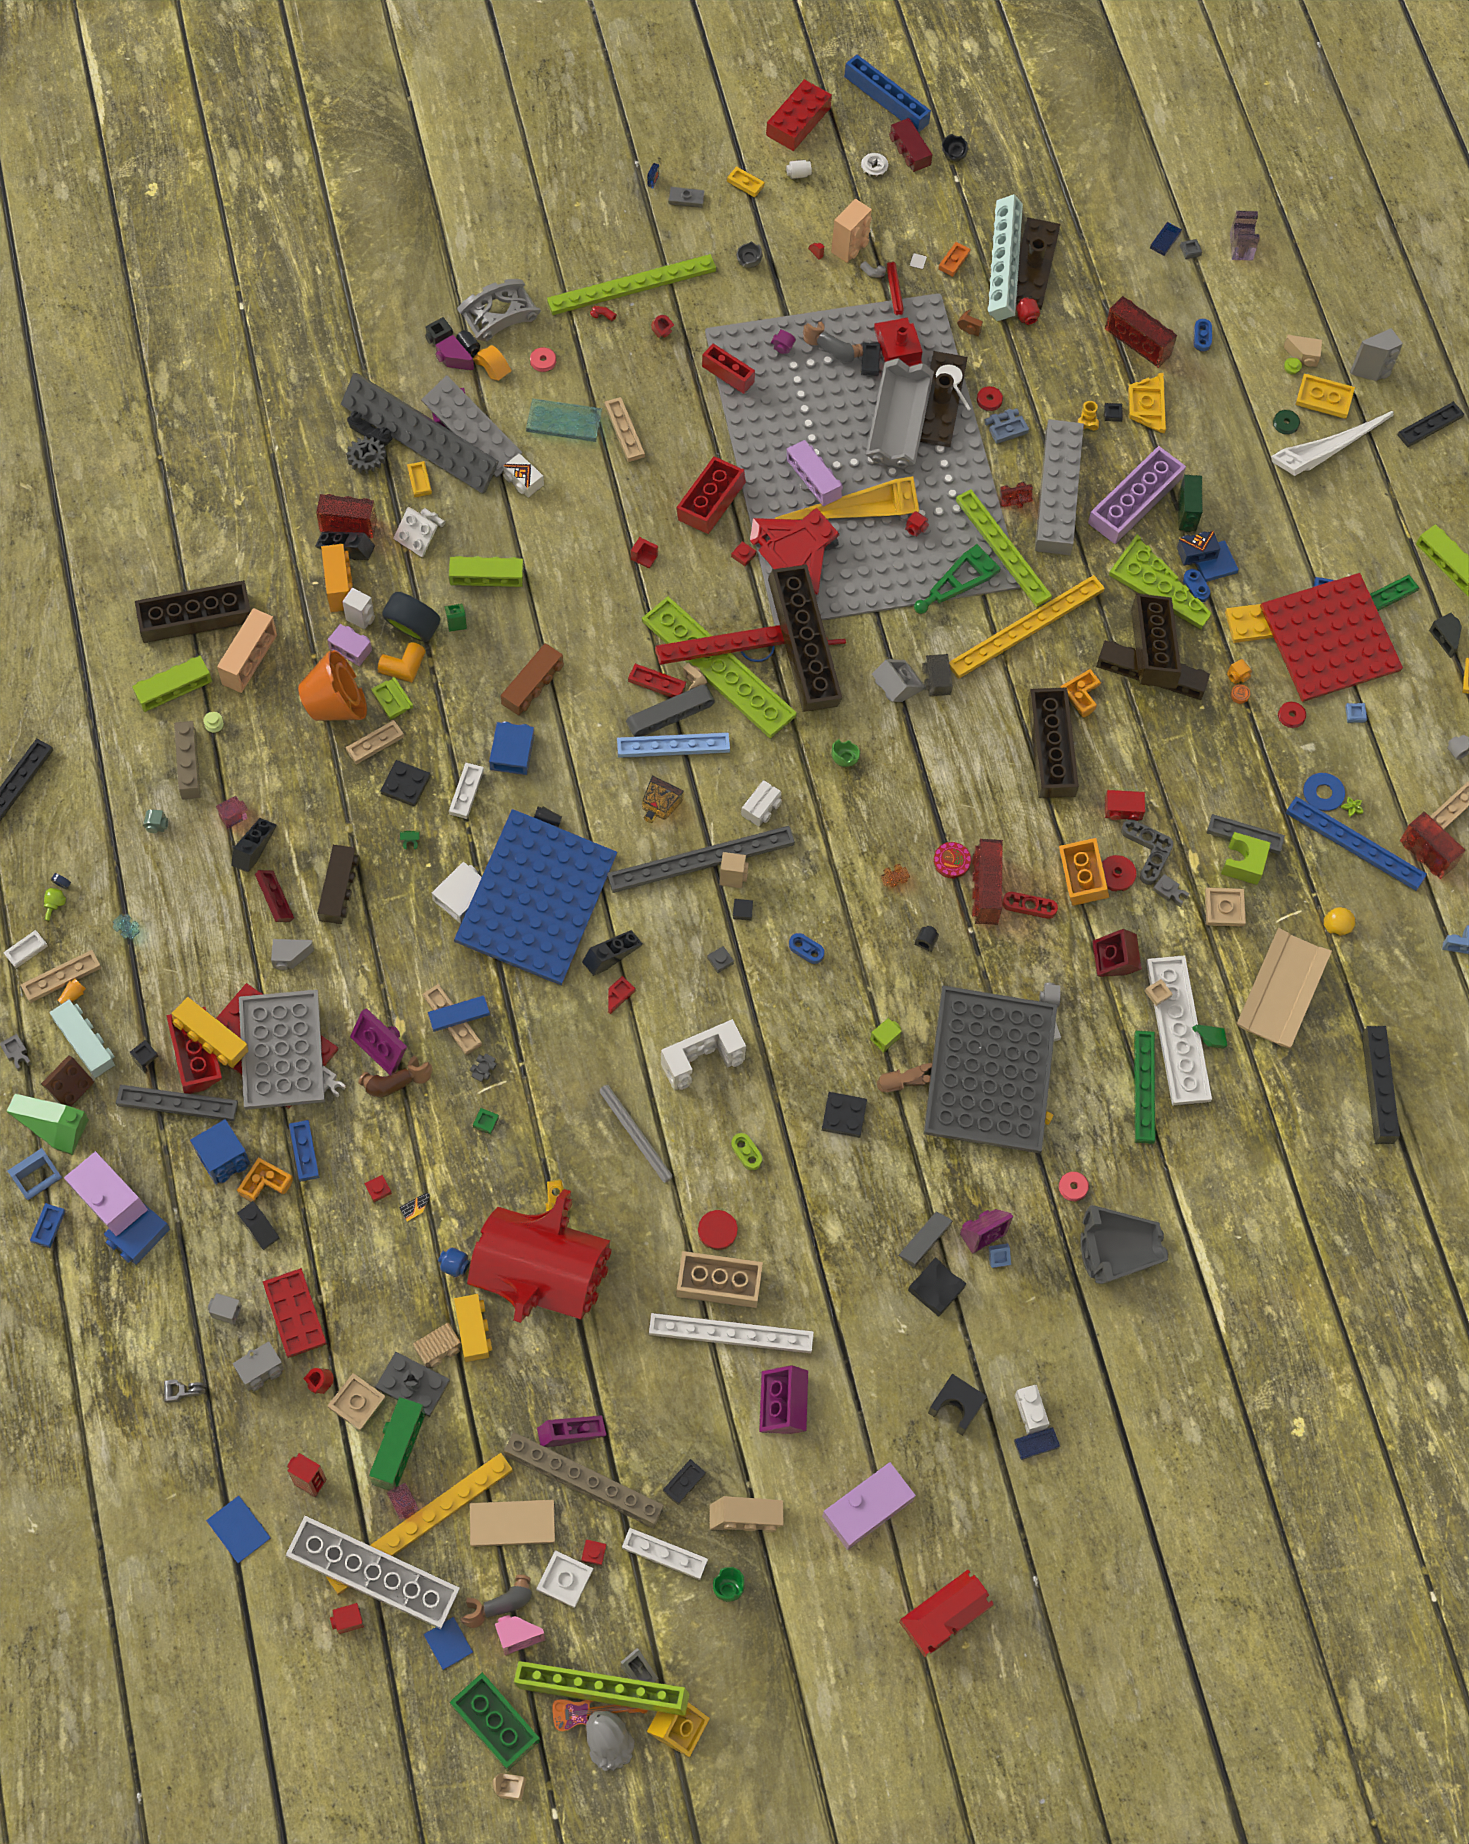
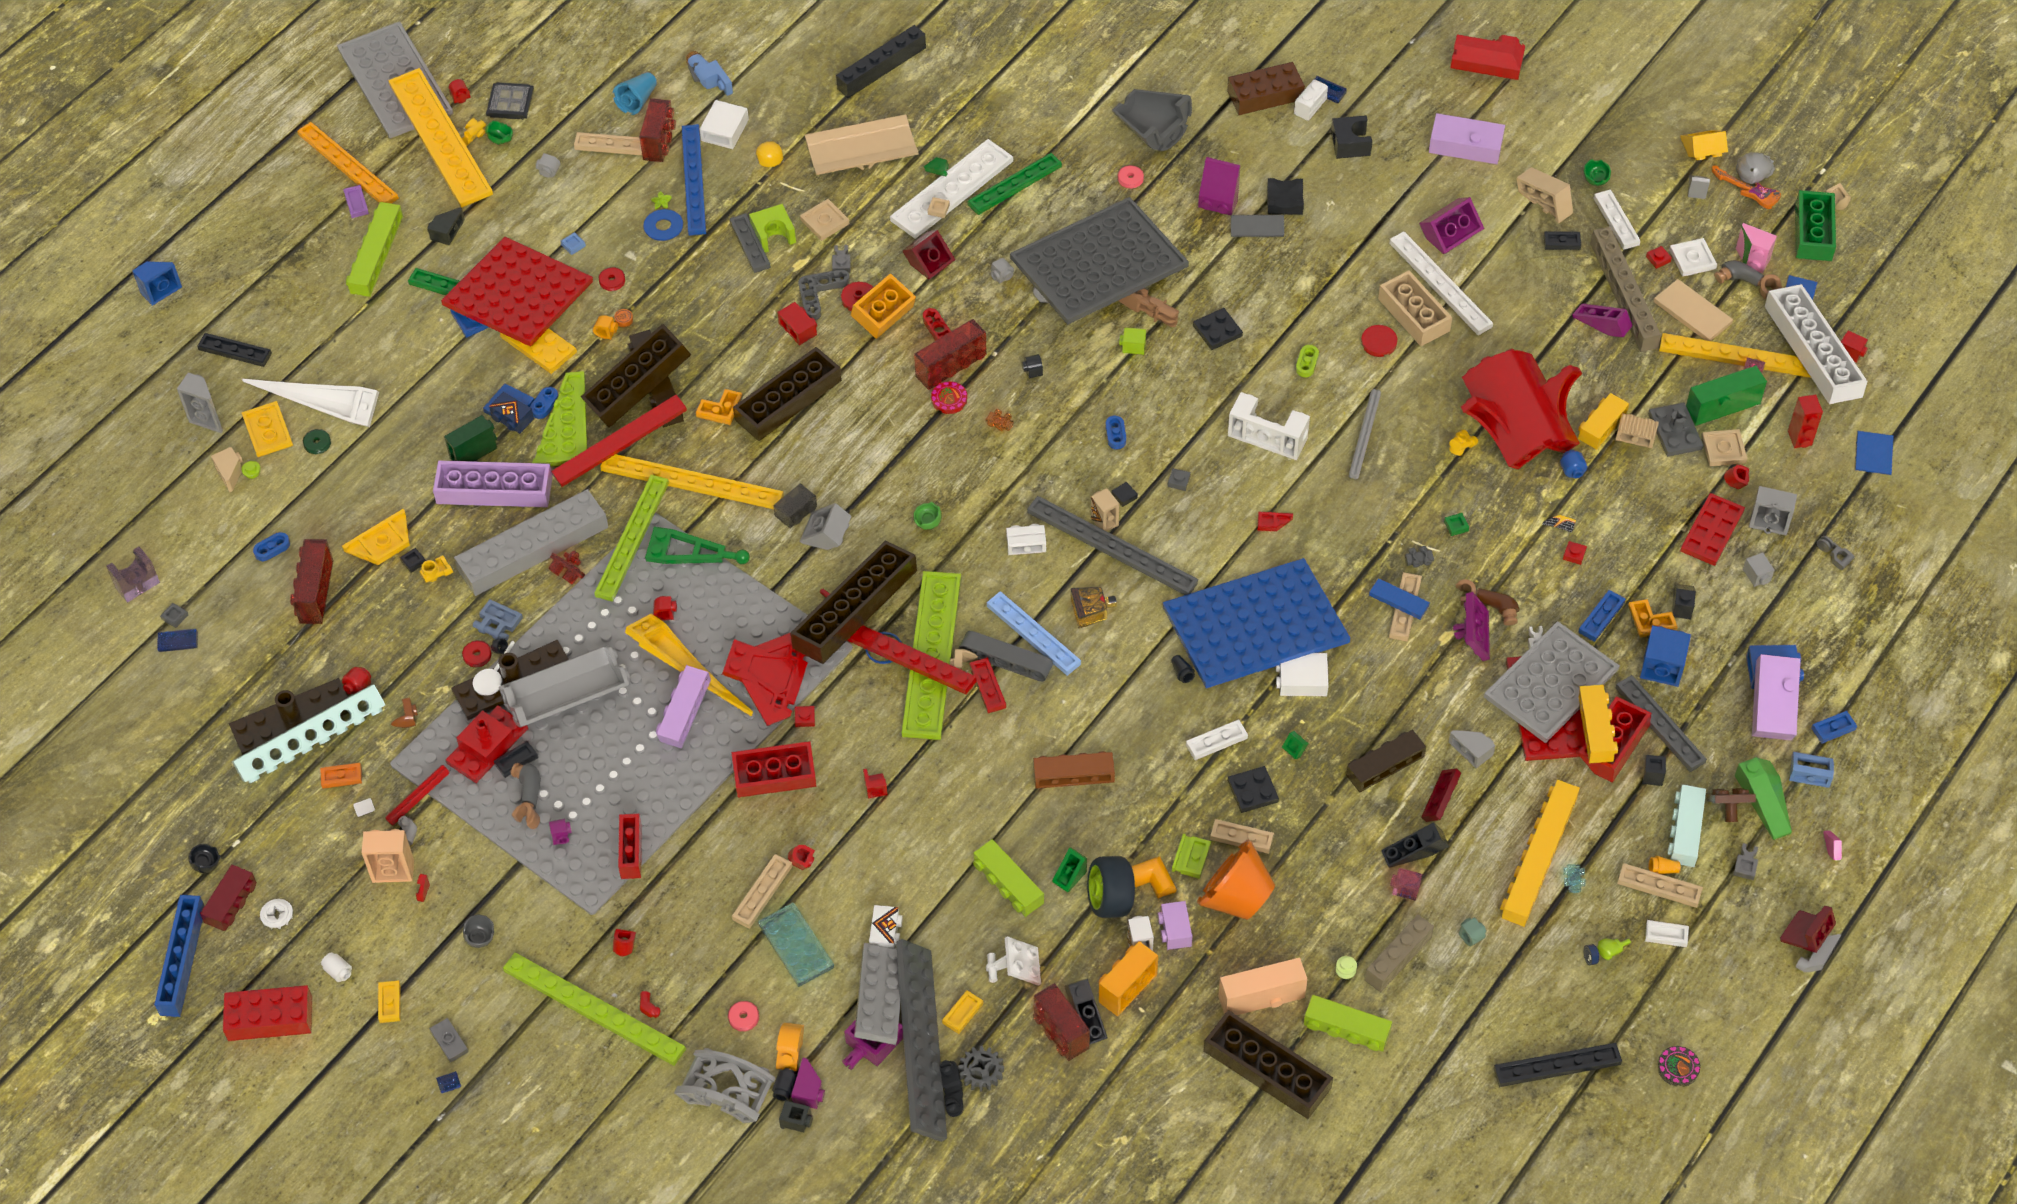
camera: 125 degrees left, 10 degrees down
blue brick [489,722,535,775] -> none
lime brick [514,1661,690,1716] -> none
black slope [582,930,643,976] -> none
none -> black hinge [491,638,508,654]
none -> red tile [551,395,687,487]
none -> white brick [700,100,749,149]
none -> red plate [788,845,815,870]
none -> reddish brown brick [1227,62,1305,115]
none -> yellow brick [1500,780,1580,927]

